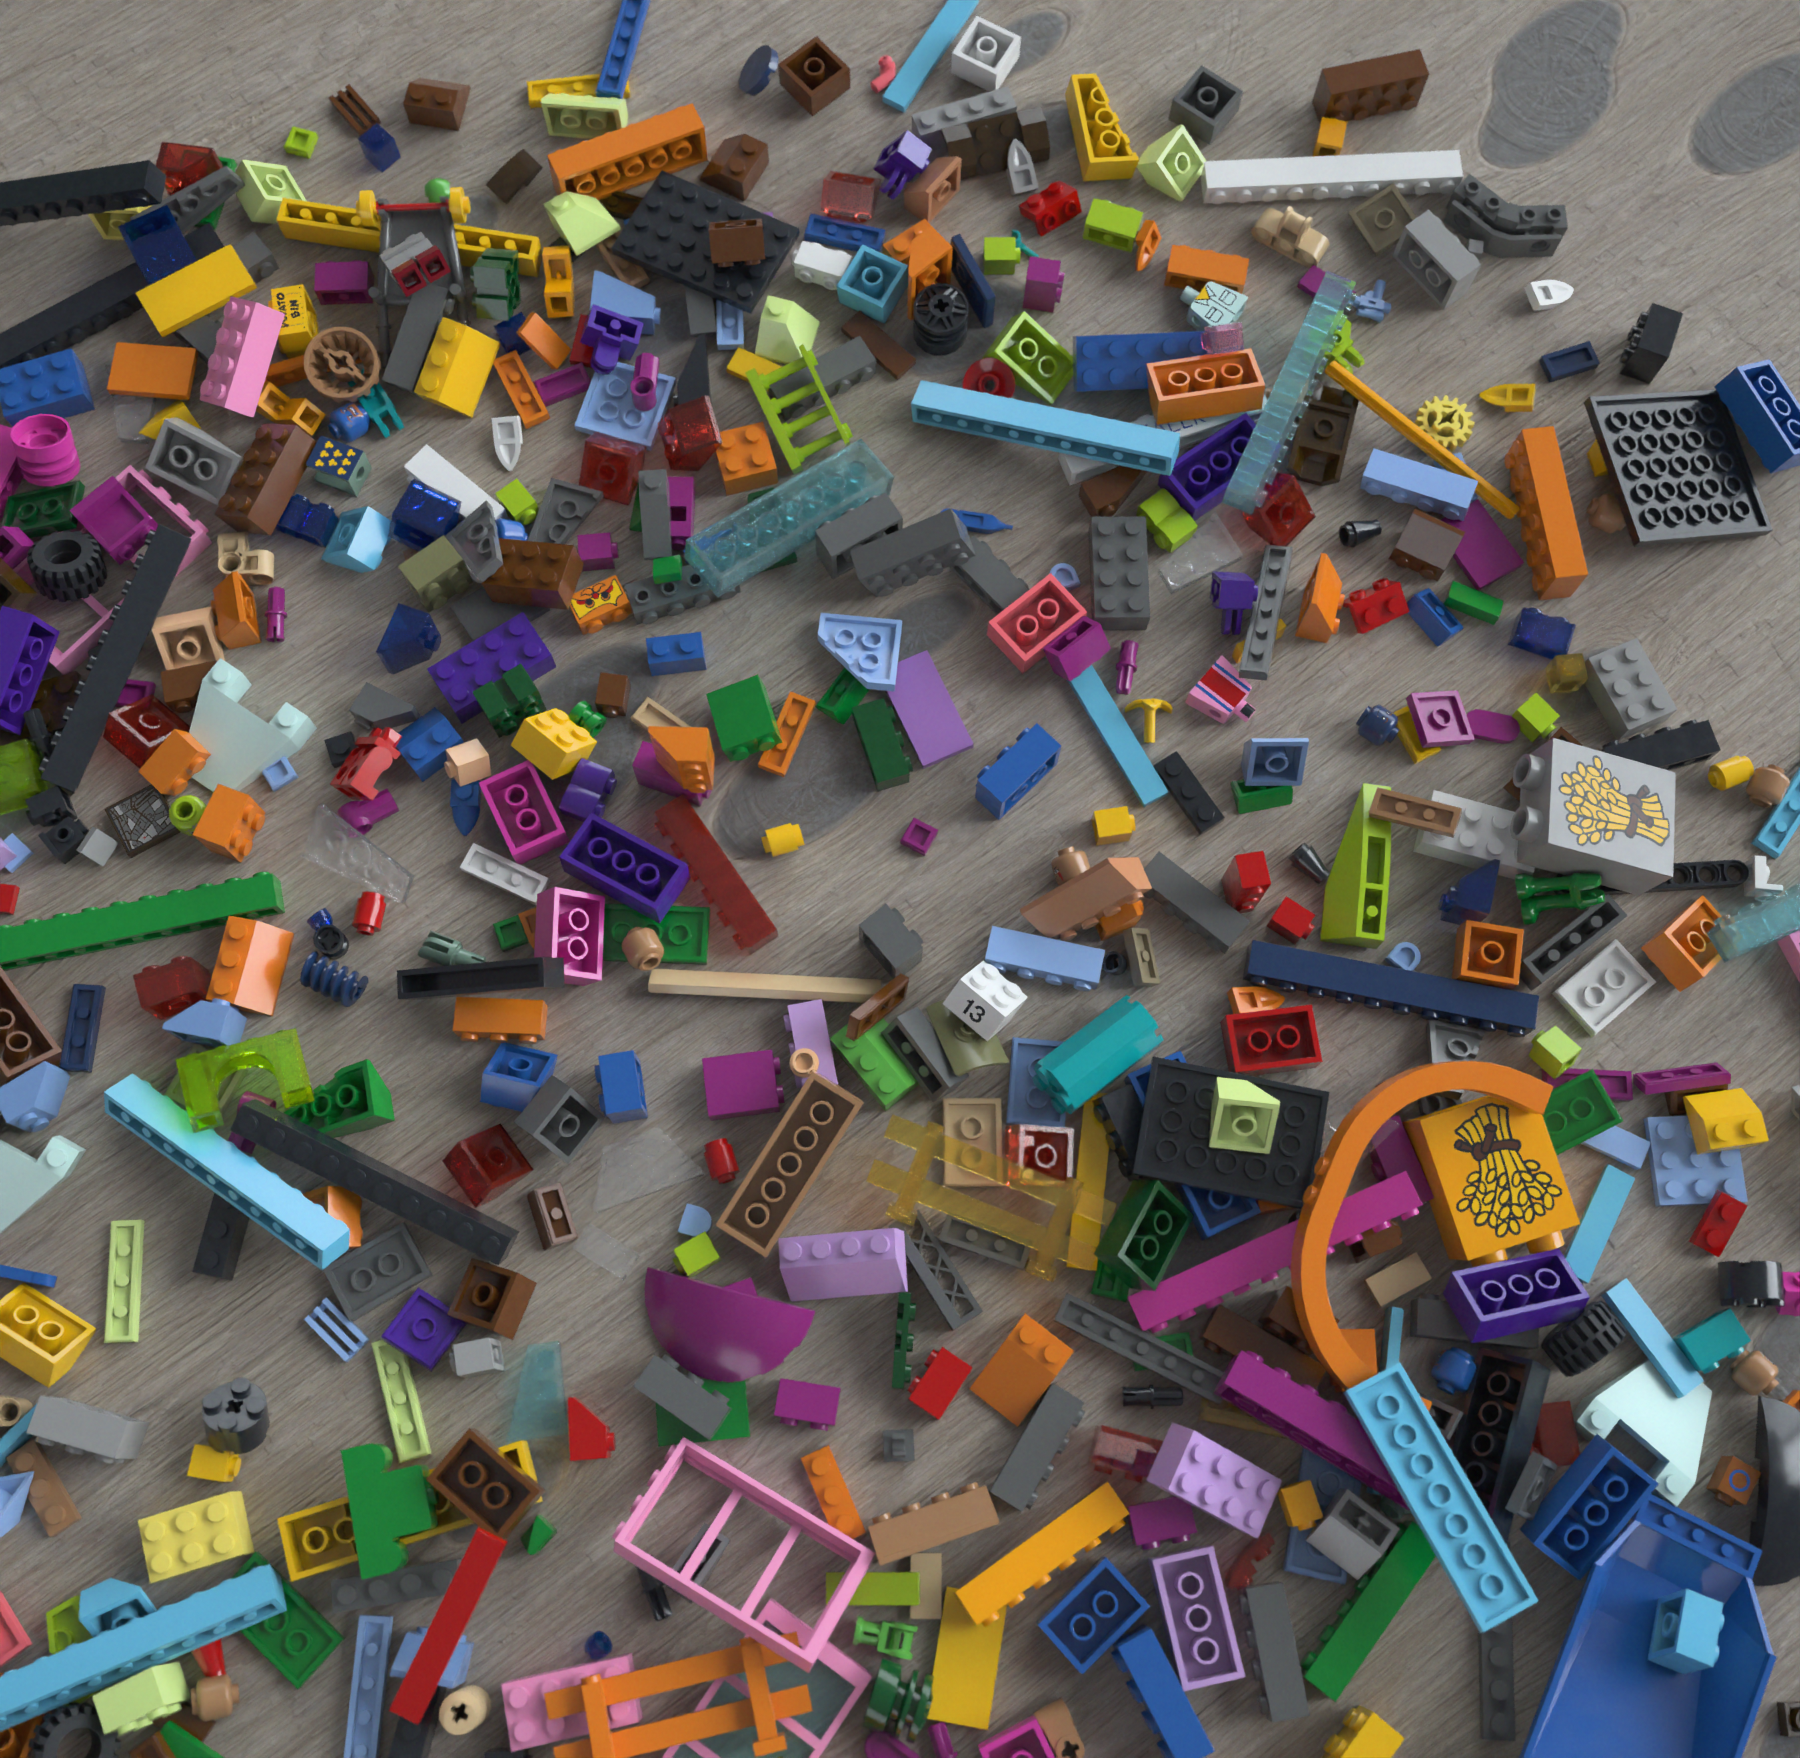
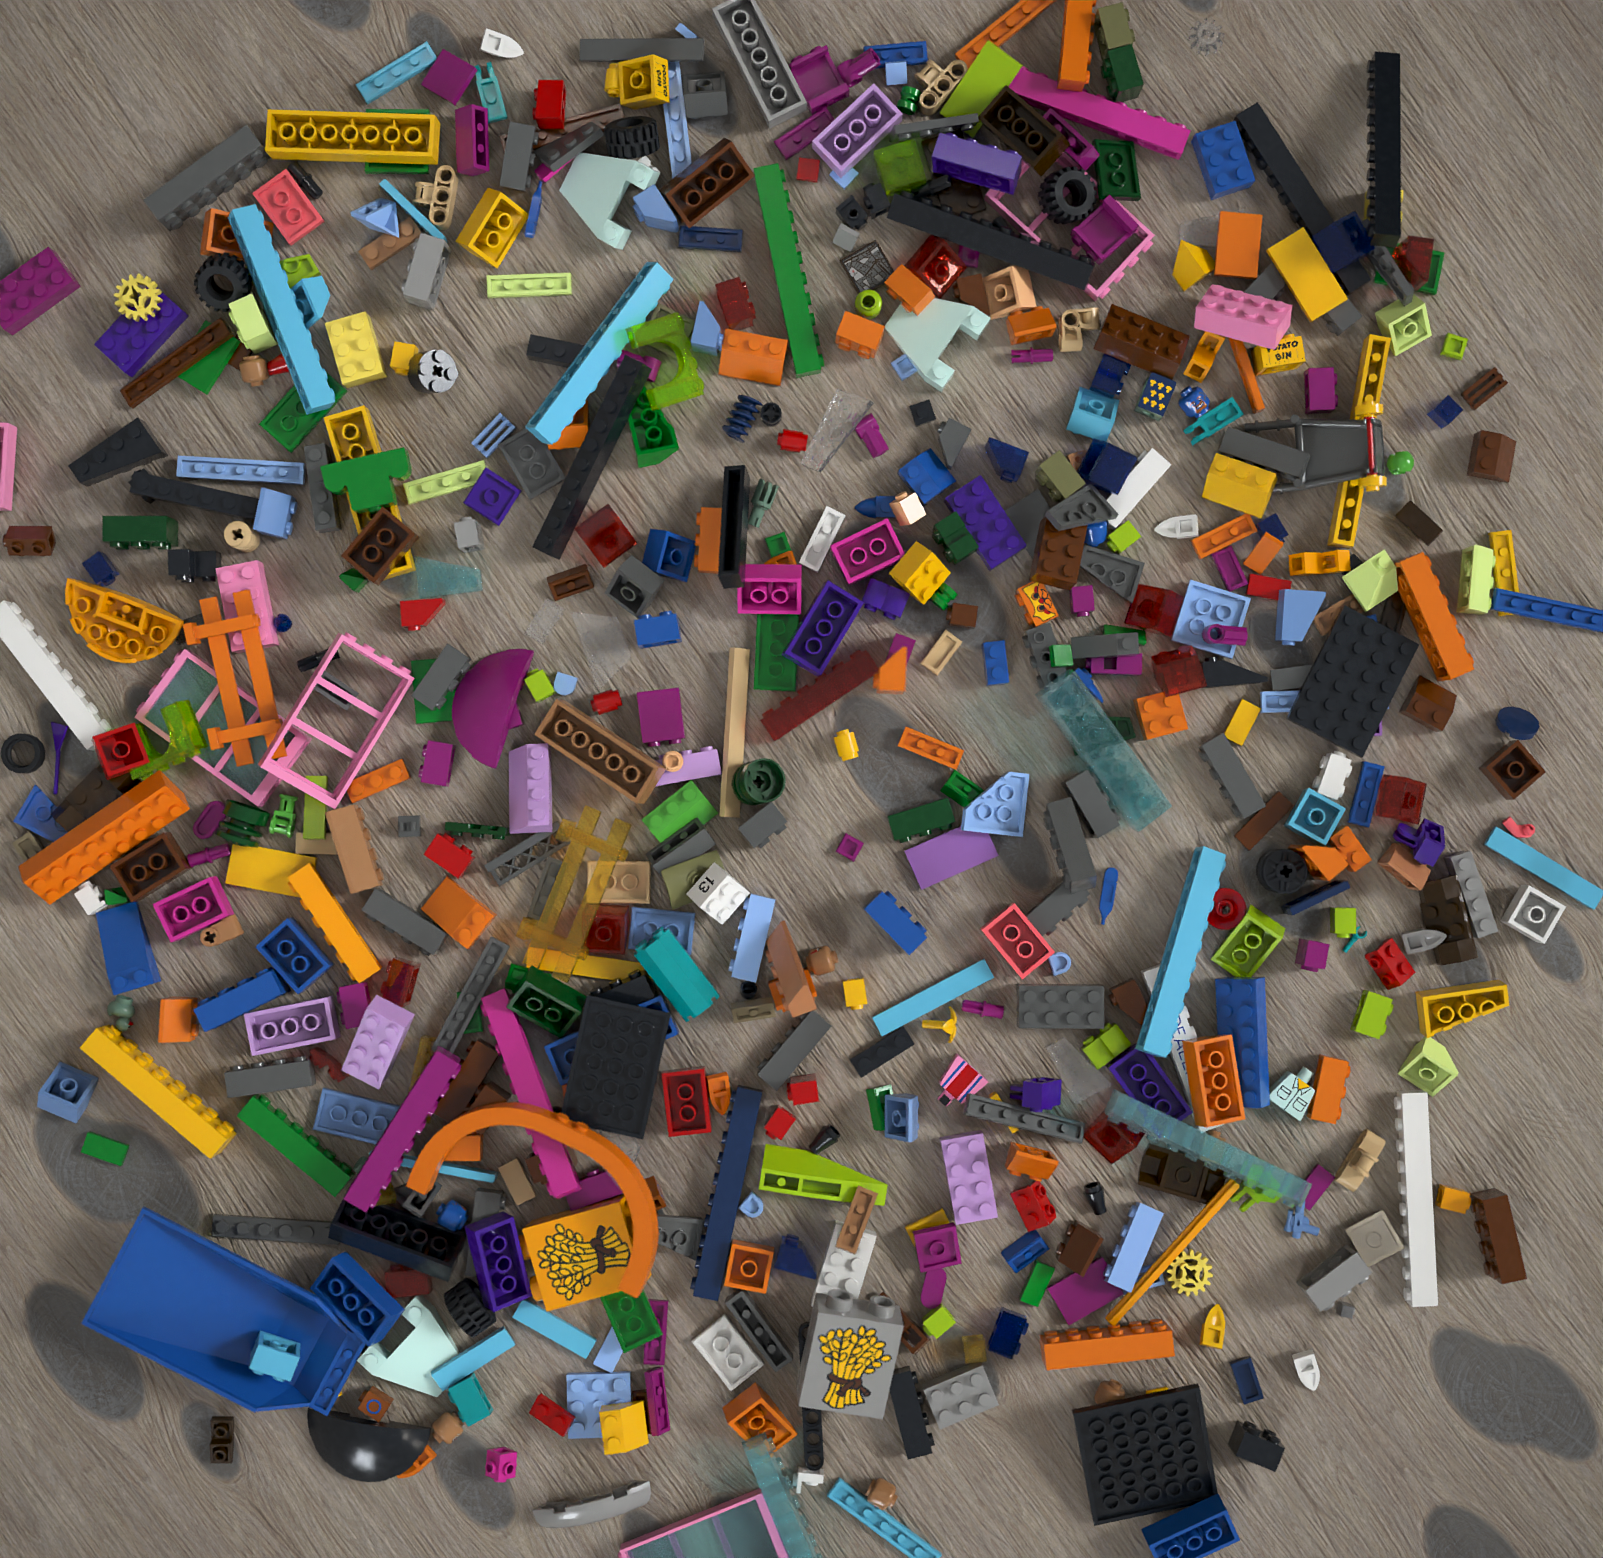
camera: 90 degrees right, 15 degrees up
dark pink wheel [10,414,81,486] -> none
light grey slope [145,417,242,505] -> none
medium nougat gear [304,327,381,403] -> none
clear blue hinge [307,908,333,931] -> none
red hips [330,727,402,801] -> none
dark red hips [379,232,451,297] -> none
red tile [389,1527,507,1725] -> none
reddish brown slope [447,1258,537,1340] -> none
dark green brick [470,248,521,321] -> none
dark purple brick [580,304,644,375] -> none
medium nougat head [622,927,664,971] -> none
green brick [706,674,783,762] -> none
reddish brown slope [709,218,765,267] -> none
lime fence [745,344,853,475] -> none
yellowish green slope [755,295,820,365] -> none
reddish brown tile [846,973,909,1041] -> none
magenta brick [1043,616,1111,682] -> none
black axle [1122,1384,1183,1409] -> none
orange plate [1135,220,1162,271] -> none
dark grey brick [1168,65,1244,145] -> none
clear pink brick [1201,322,1244,355] -> none
yellowish green slope [1209,1077,1280,1154] -> none
light orange brick [1277,1480,1323,1531] -> none
light grey slope [1305,1489,1400,1580] -> none
medium azure plate [1344,1363,1538,1633] -> none
dark blue head [1356,705,1400,746] -> none
dark grey brick [1444,174,1568,258] -> none
dark grey tile [1505,1451,1558,1521] -> none
green piece [1515,873,1605,925] -> none
lime brick [1528,1025,1582,1079] -> none
yellow brick [1708,756,1754,791] -> none
black brick [1718,1261,1785,1308] -> none
none -> dark green wheel [732,758,786,806]
none -> lavender brick [939,1130,998,1225]

